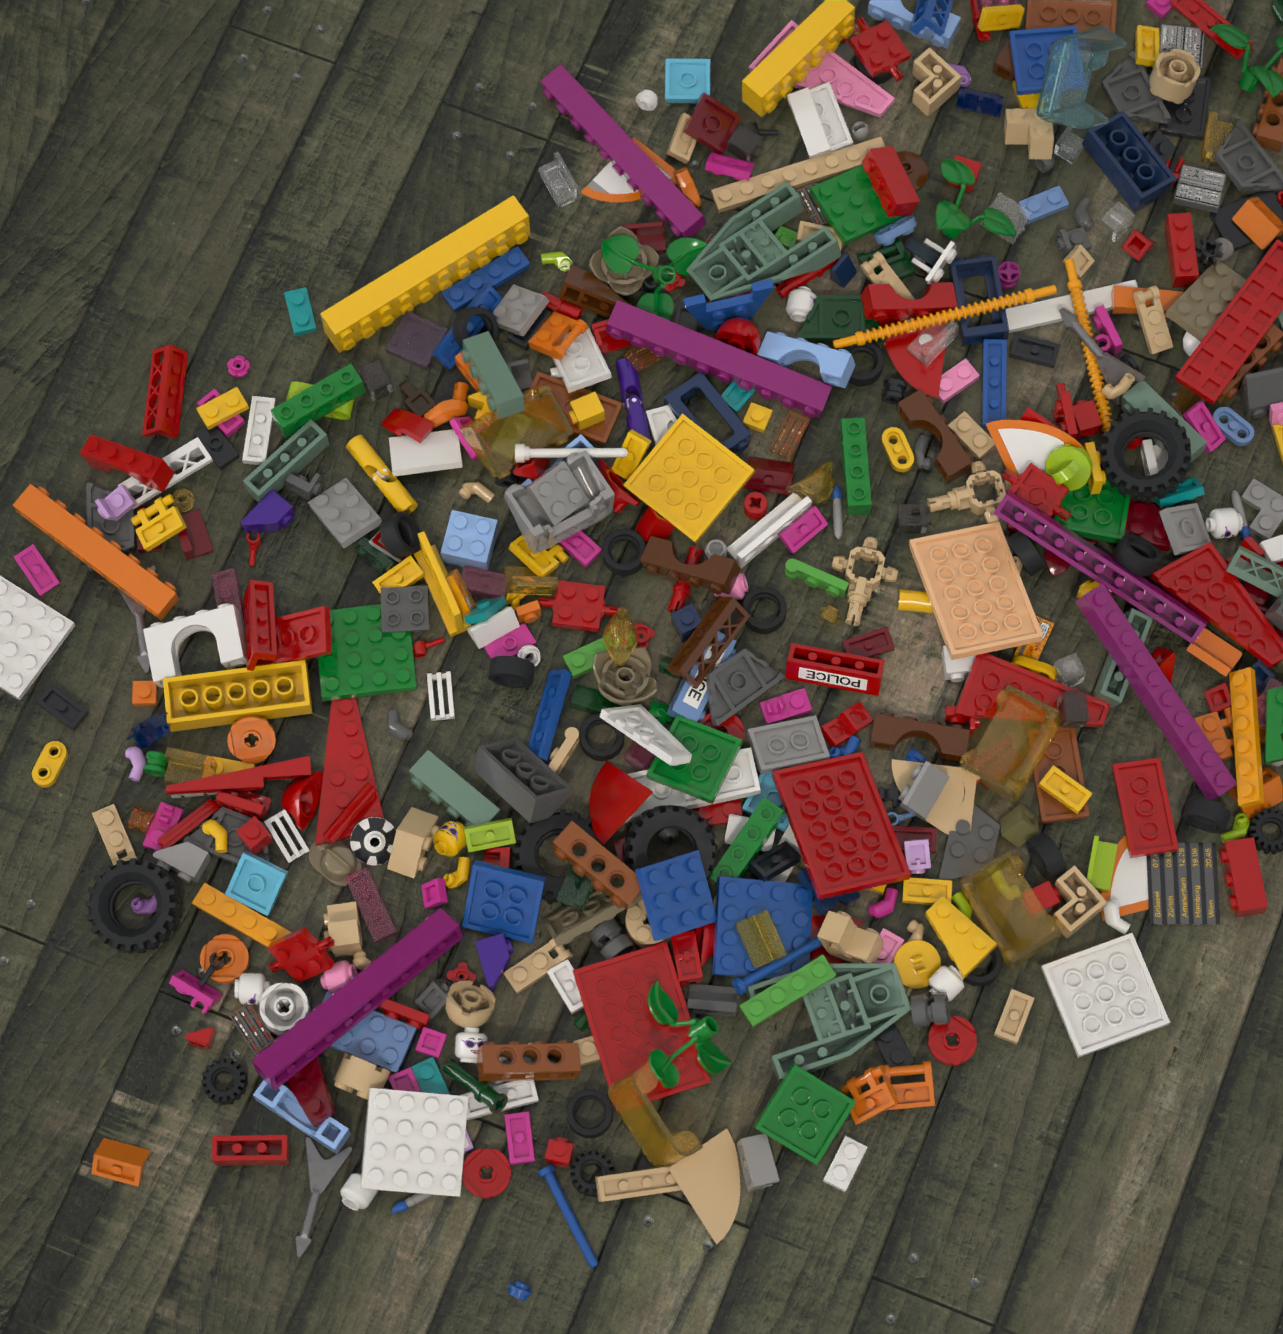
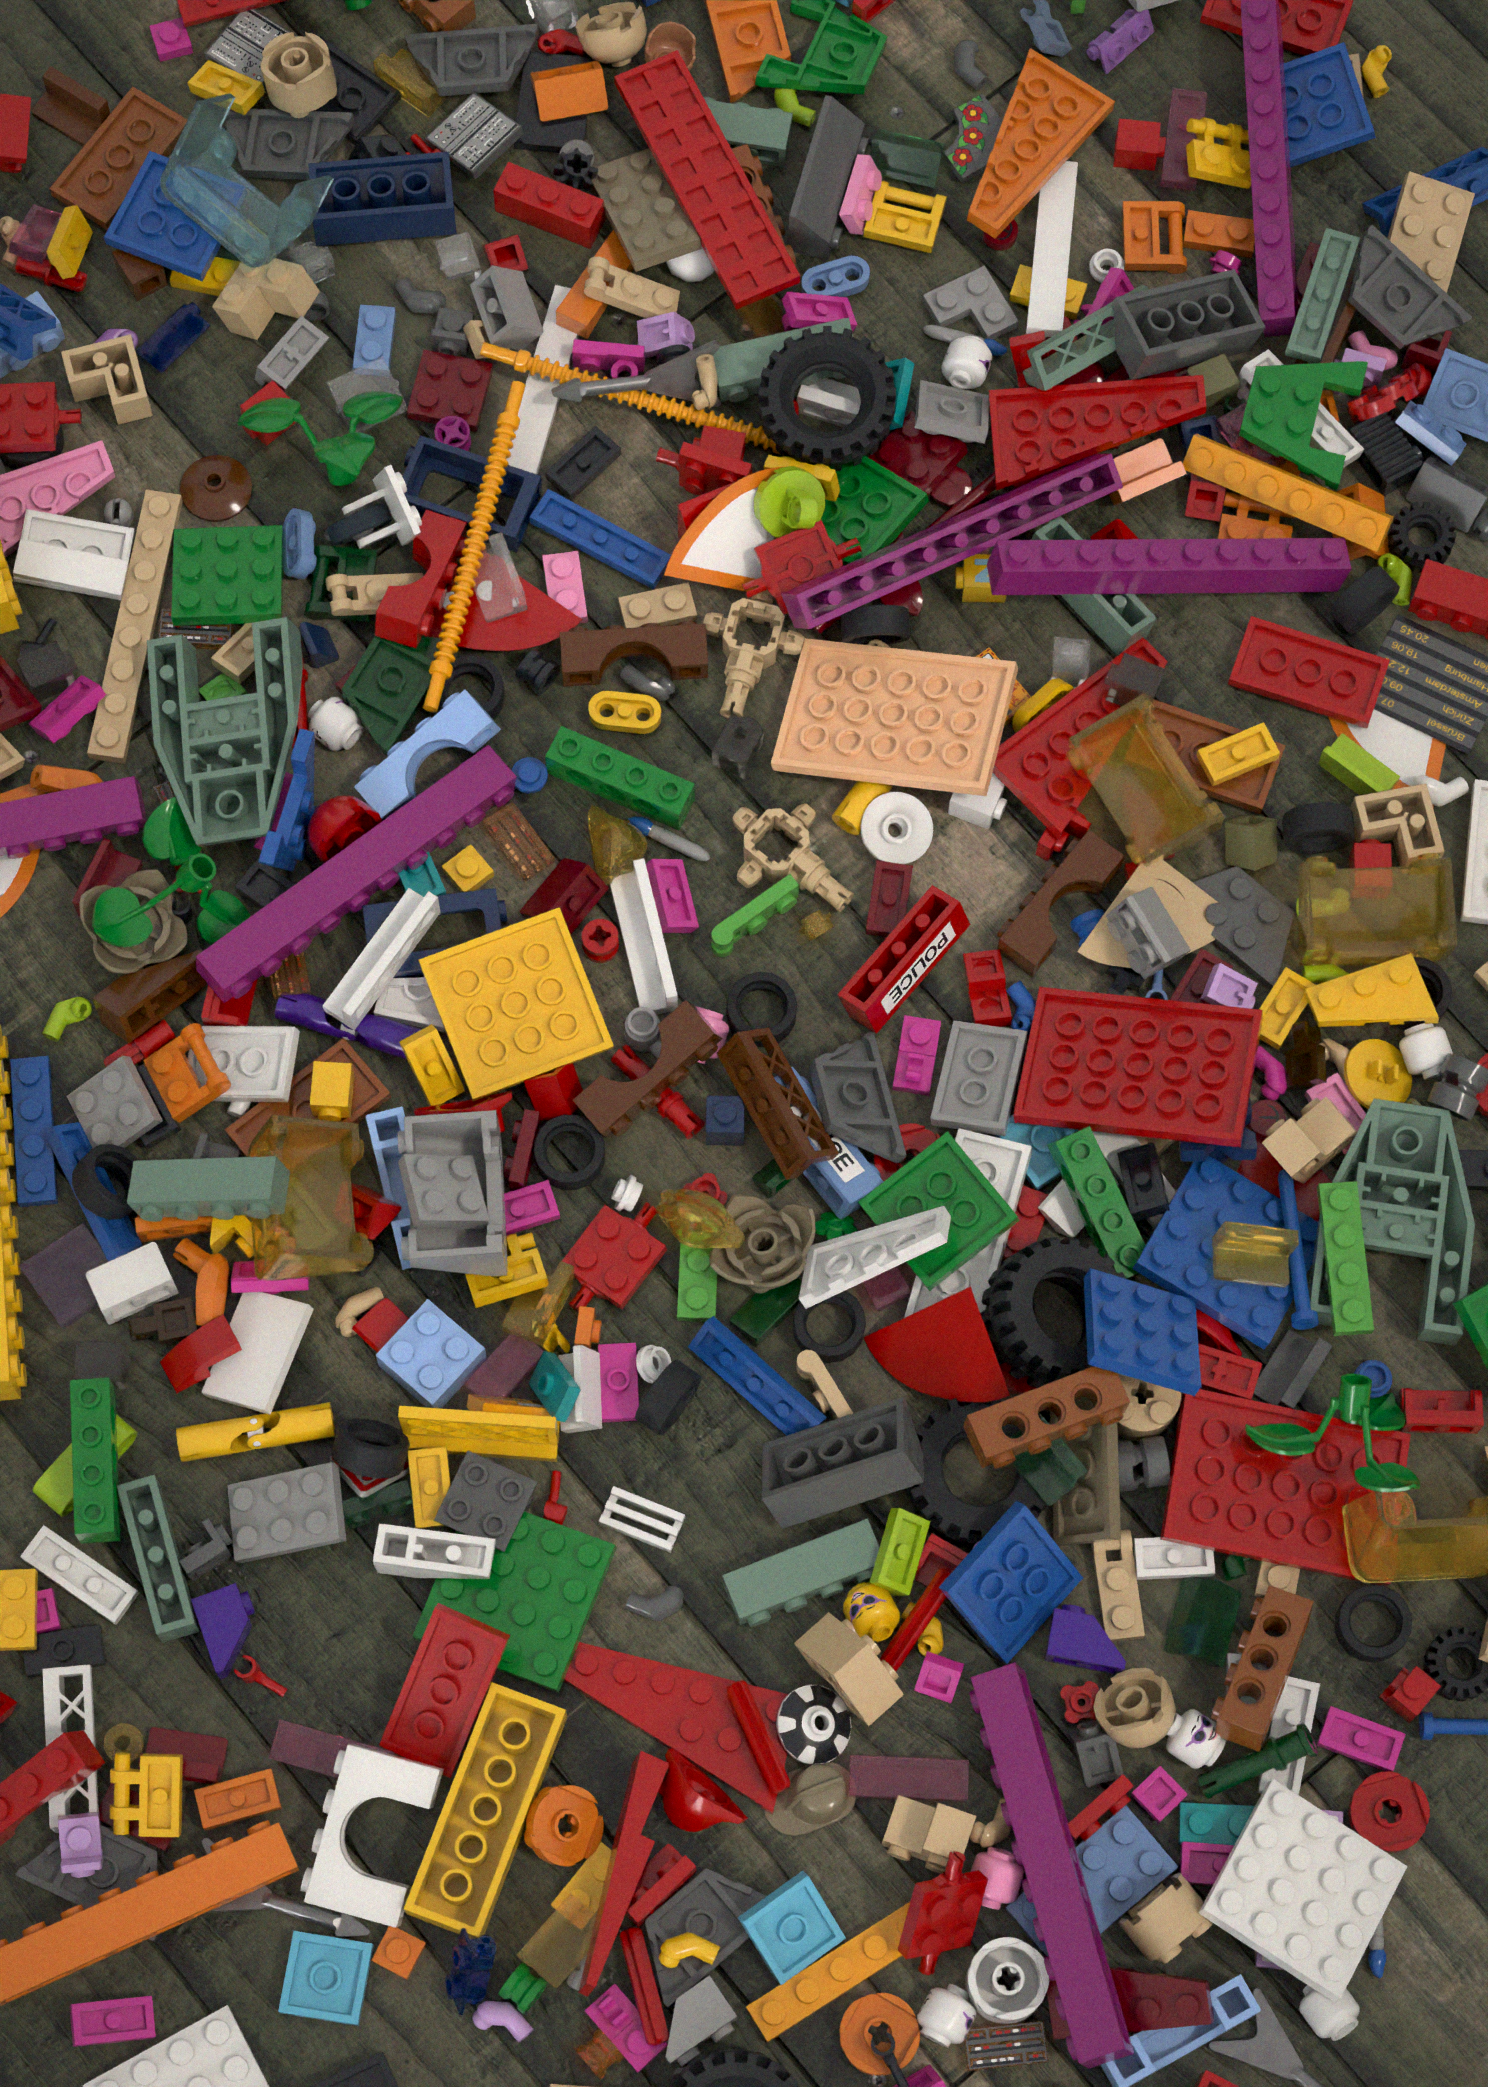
camera: 65 degrees left, 0 degrees up
red brick [236,816,273,855] -> none
red fence [243,579,277,671] -> none
white tile [264,809,309,863] -> none
white piece [515,444,628,463] -> none
red brick [862,146,920,218] -> none
black tyre [1114,534,1162,576] -> none
none -> white panel [86,1242,179,1325]
none -> orange plate [194,1768,282,1831]
none -> light grey hinge [254,315,329,391]
none -> medium azure plate [278,1931,374,2026]
none -> white fence [323,888,441,1030]
none -> red slope [352,1298,409,1353]
none -> white slope [373,1523,496,1579]
none -> dark red plate [407,349,493,432]
none -> light grey brick [470,265,544,350]
none -> dark red plate [503,1109,541,1191]
none -> blue plate [511,757,548,794]
none -> white plate [611,1175,643,1212]
none -> lavender bracket [637,312,695,358]
none -> white dish [861,792,933,864]
none -> red axle [879,1568,952,1671]
none -> clear green panel [1164,1578,1242,1668]
none -> dark red tile [1247,1100,1286,1139]
none -> dark brown plate [1285,1021,1327,1090]
none -> blue plate [1354,1360,1392,1399]
none -> red hinge [1399,1388,1484,1434]

